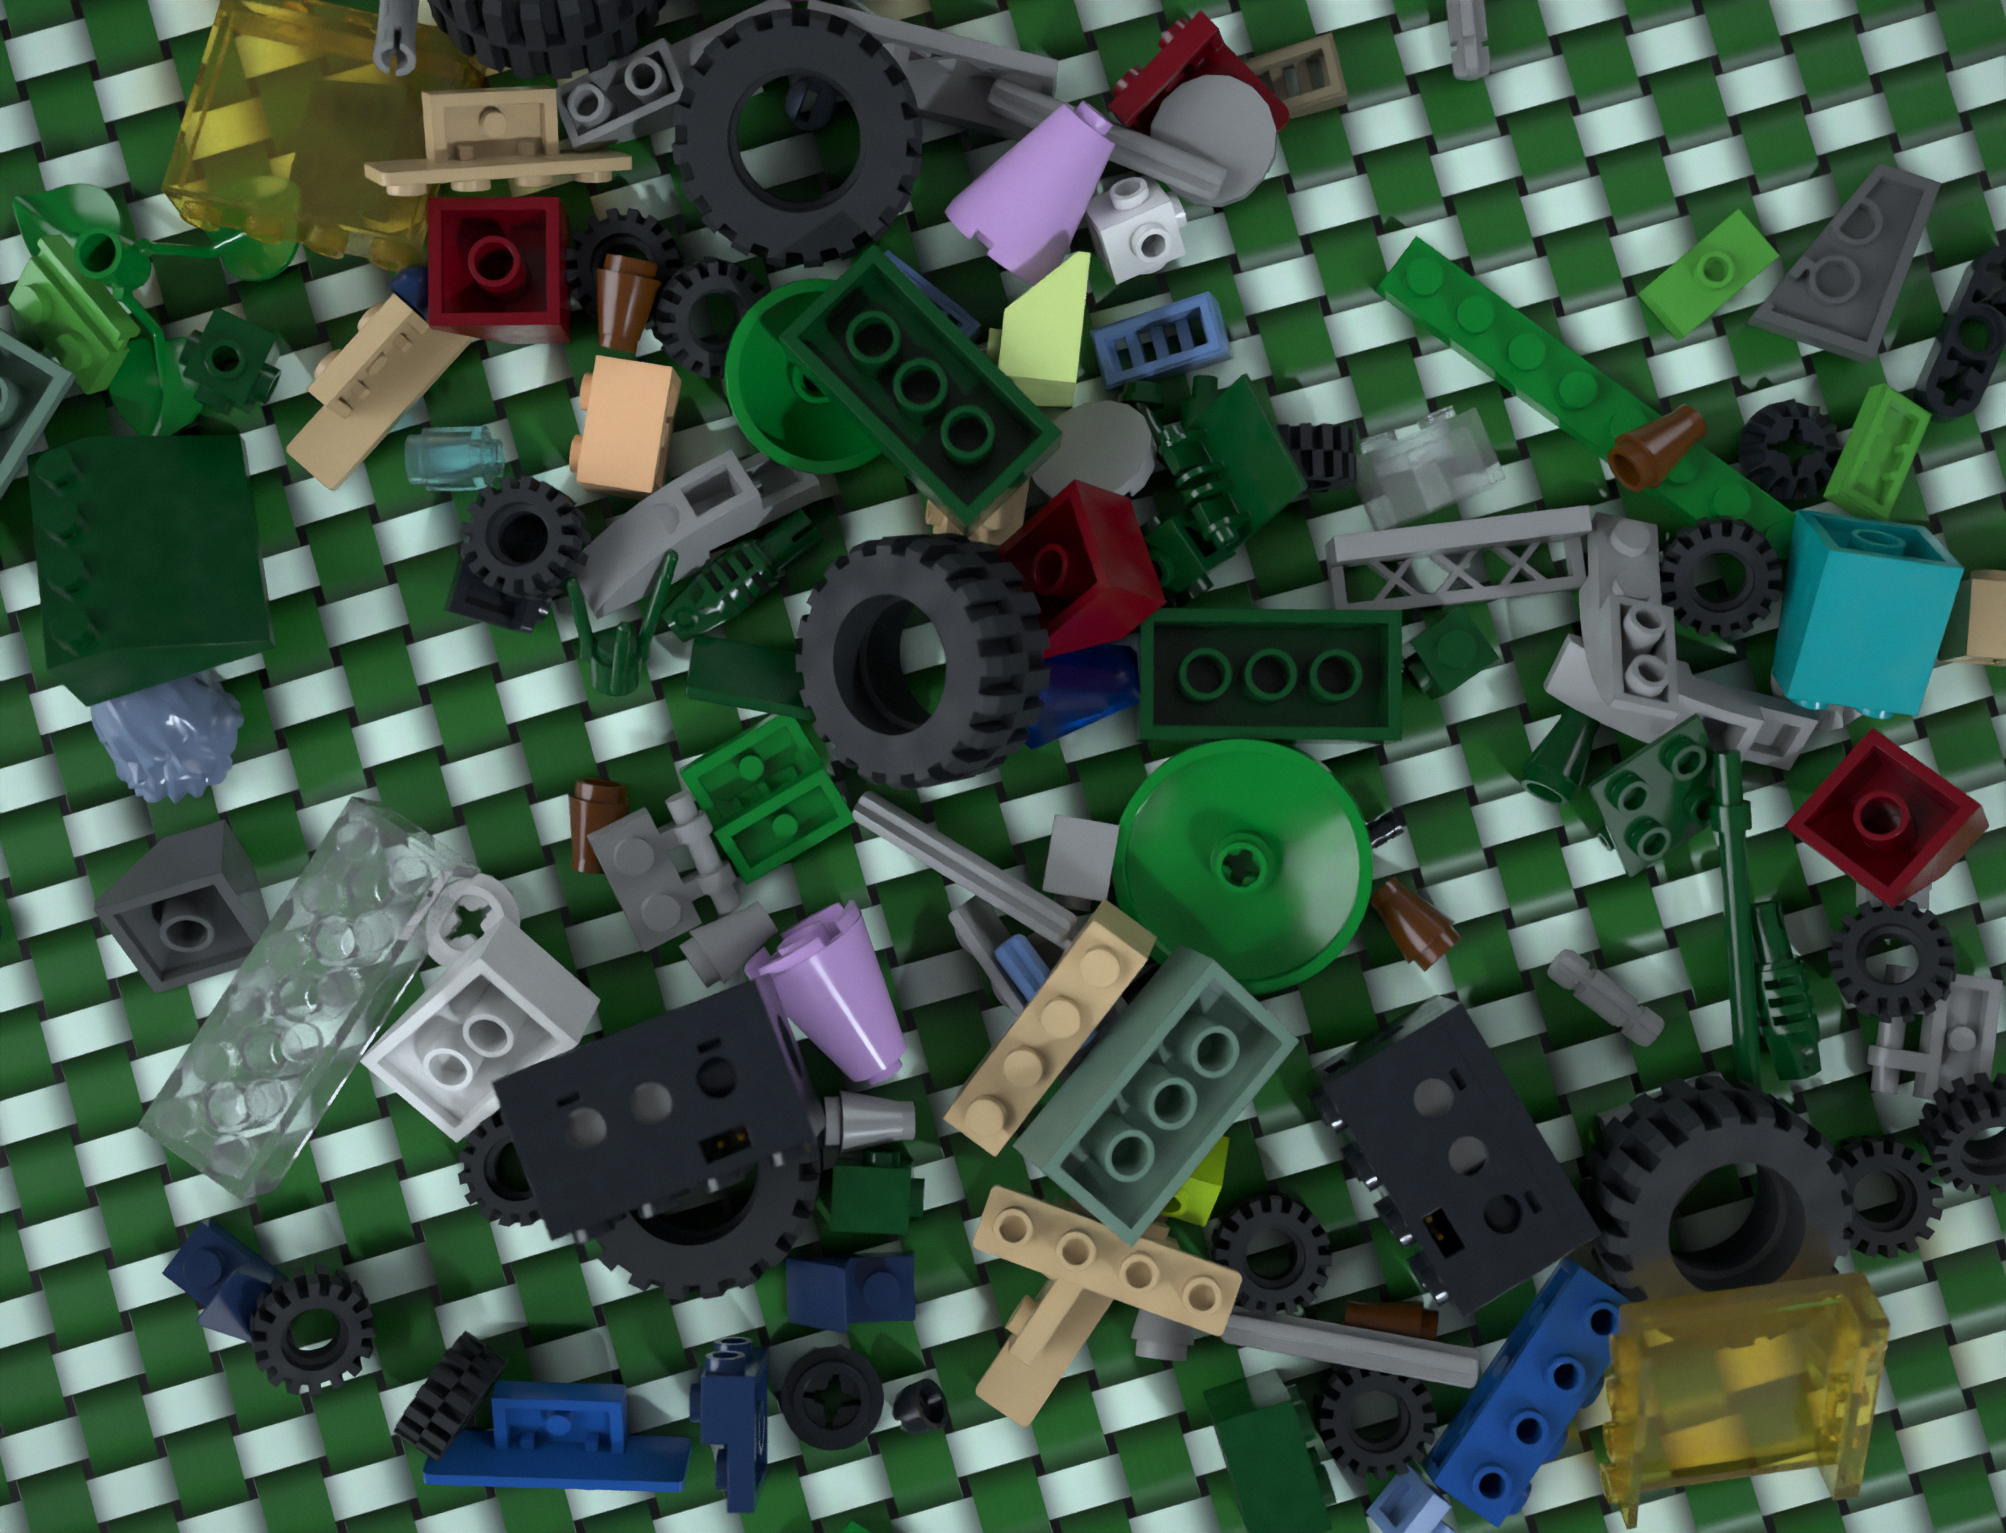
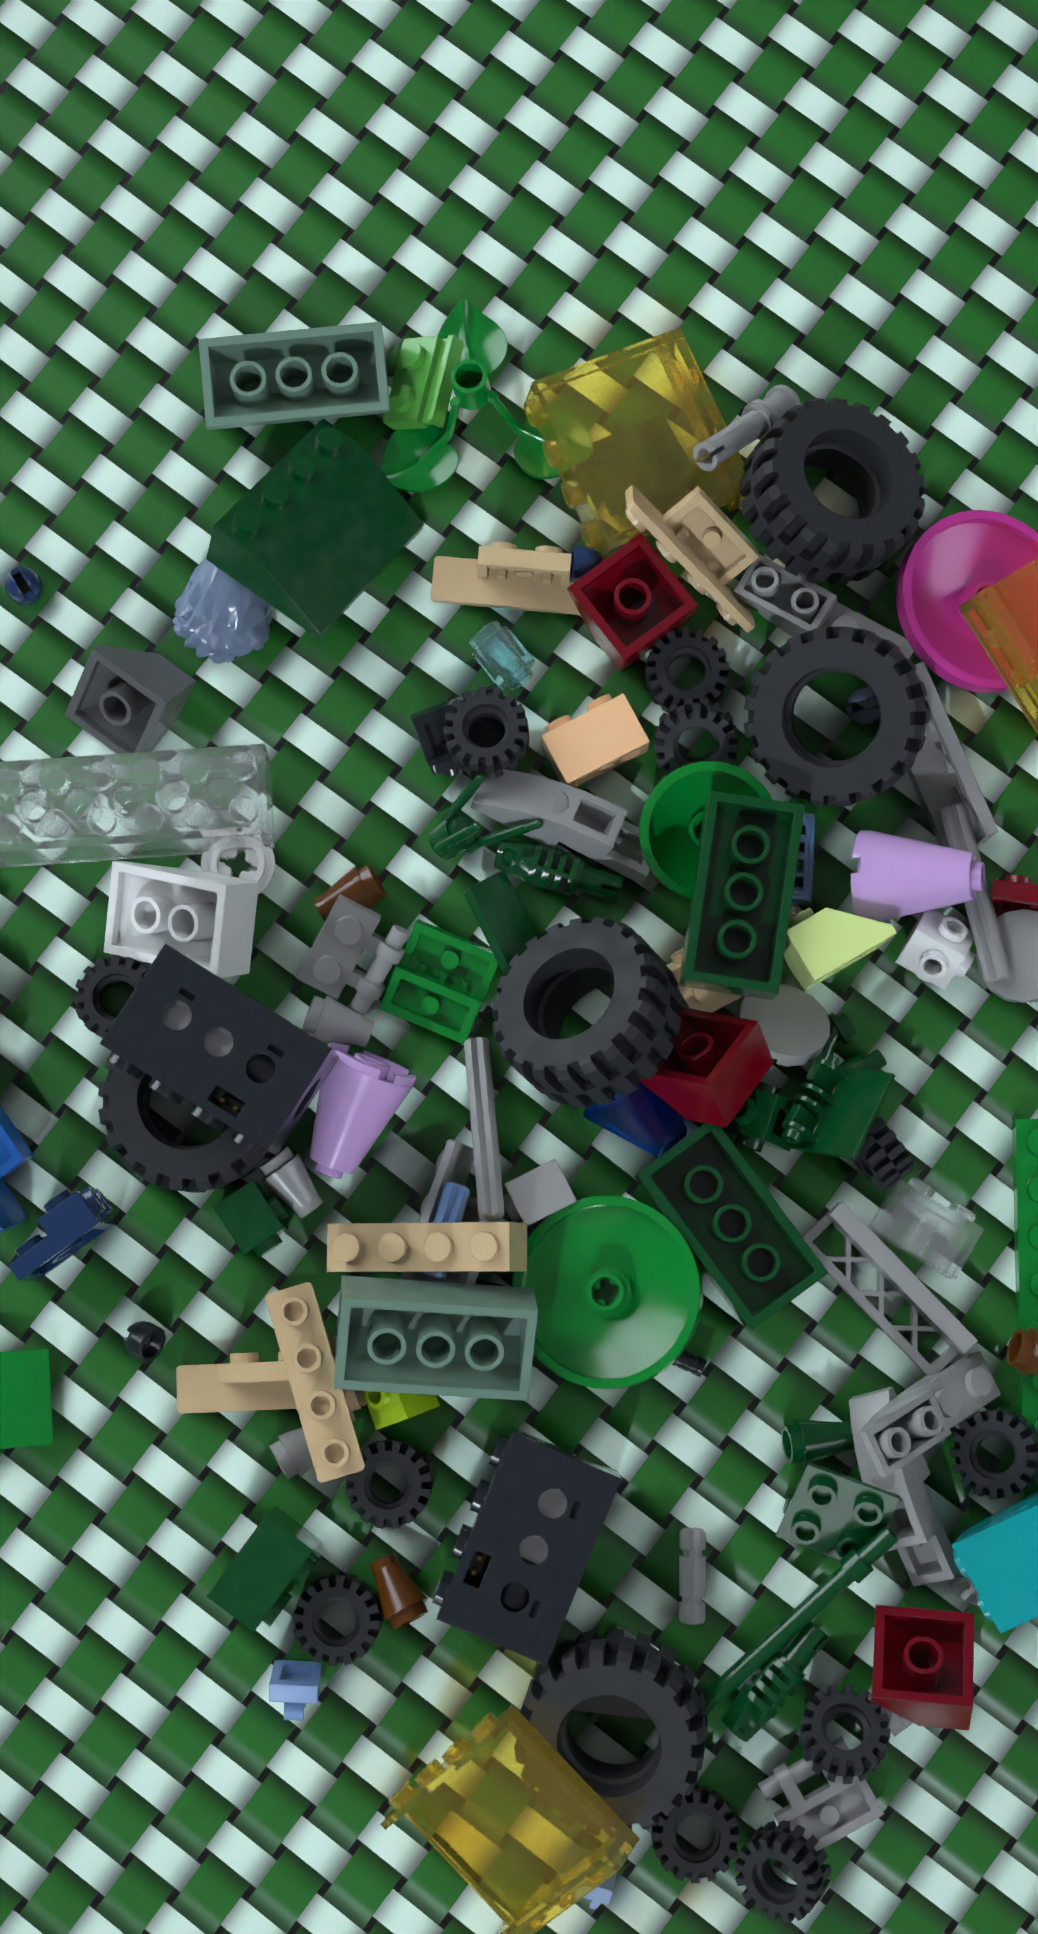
camera: 55 degrees right, 5 degrees down
dark green brick [179,306,283,416] -> none
reddish brown cone [597,254,661,353] -> none
black gear [781,1344,884,1451] -> none
dark blue slope [786,1251,916,1333] -> none
medium blue slope [1090,291,1233,393] -> none
light grey axle [1221,1305,1480,1388] -> none
reddish brown cone [1368,876,1462,972] -> none
dark green brick [1402,605,1500,700] -> none
blue brick [1421,1256,1643,1528] -> none

